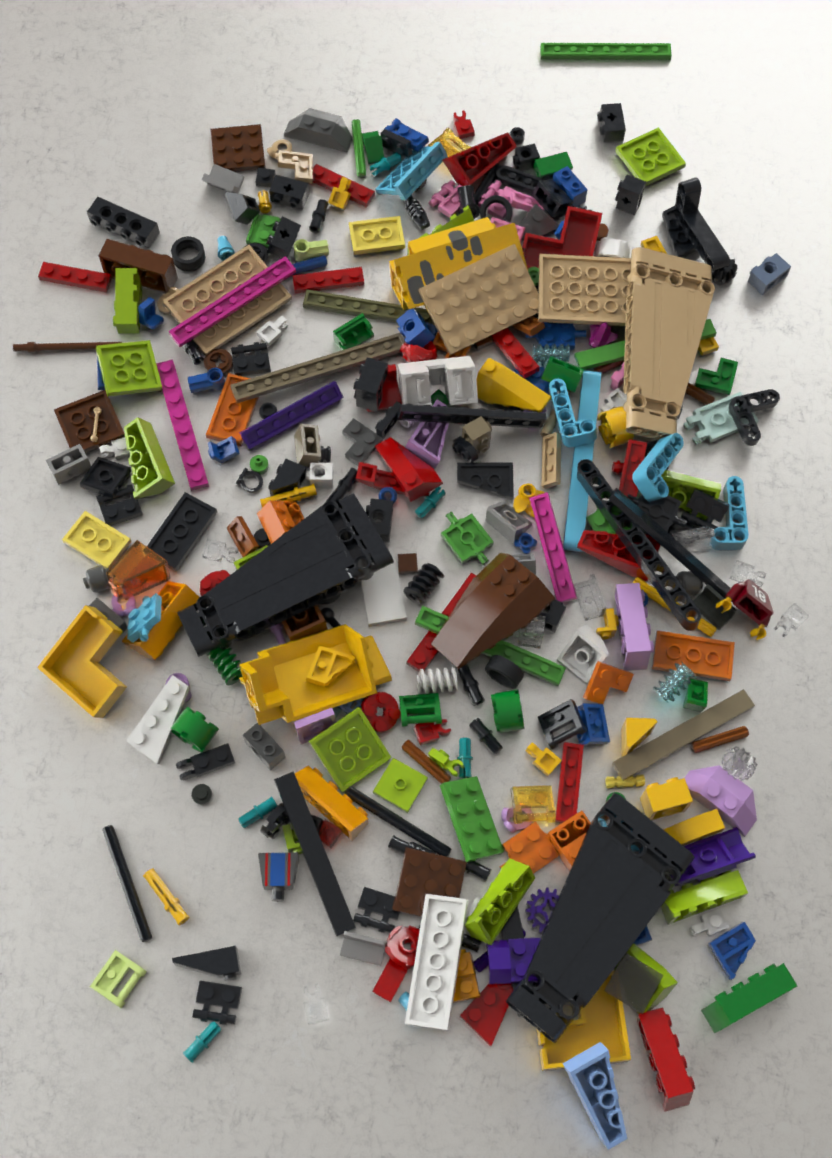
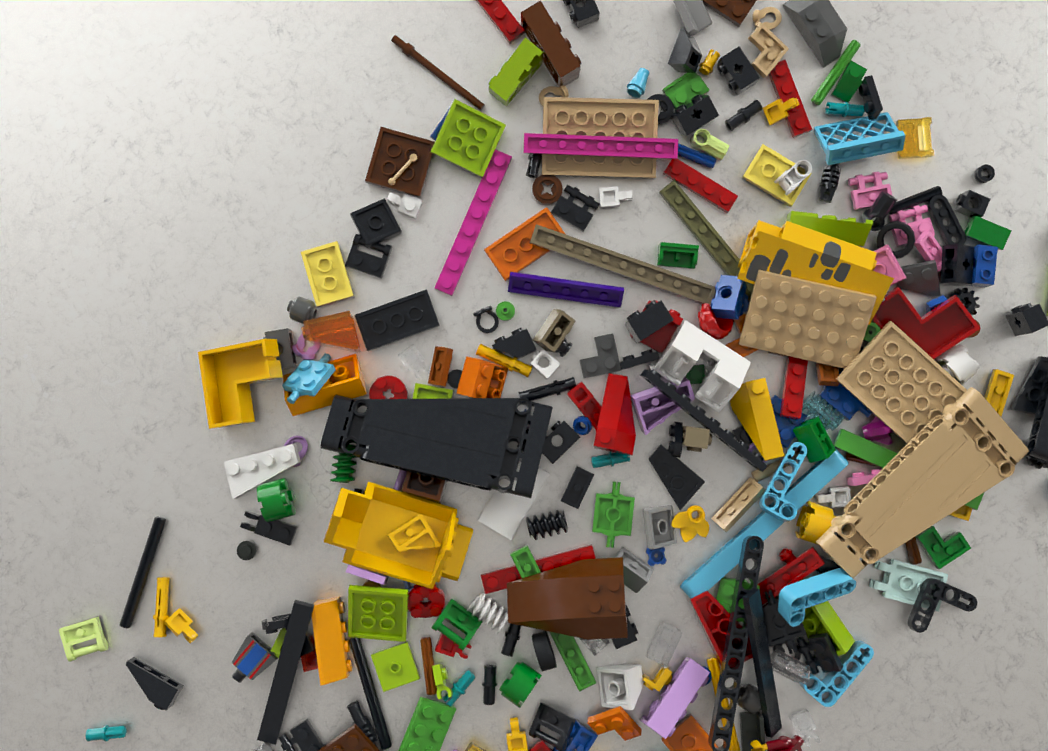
camera: 40 degrees right, 20 degrees up
light grey brick [46,444,91,485] -> none
lime wedge [124,417,175,499] -> none
blue bracket [138,297,164,330] -> none
black tyre [171,236,206,271] -> none
blue piece [188,368,225,393] -> none
black plate [192,981,242,1025] -> none
blue bracket [207,436,240,464] -> none
teal axle [238,796,278,828] -> none
dark grey brick [243,722,286,771] -> none
black plate [255,168,276,187] -> none
black plate [259,403,277,419] -> none
black bar [321,607,340,628] -> none
blue plate [384,118,429,152] -> none
reddish brown tile [398,553,418,574] -> none
red wedge [442,132,517,186] -> none
red plate [453,110,475,139] -> none
dark pink plate [530,492,577,603] -> none
none -> yellow plate [164,608,198,644]
none -> black plate [561,466,594,509]
none -> white piece [774,160,812,196]

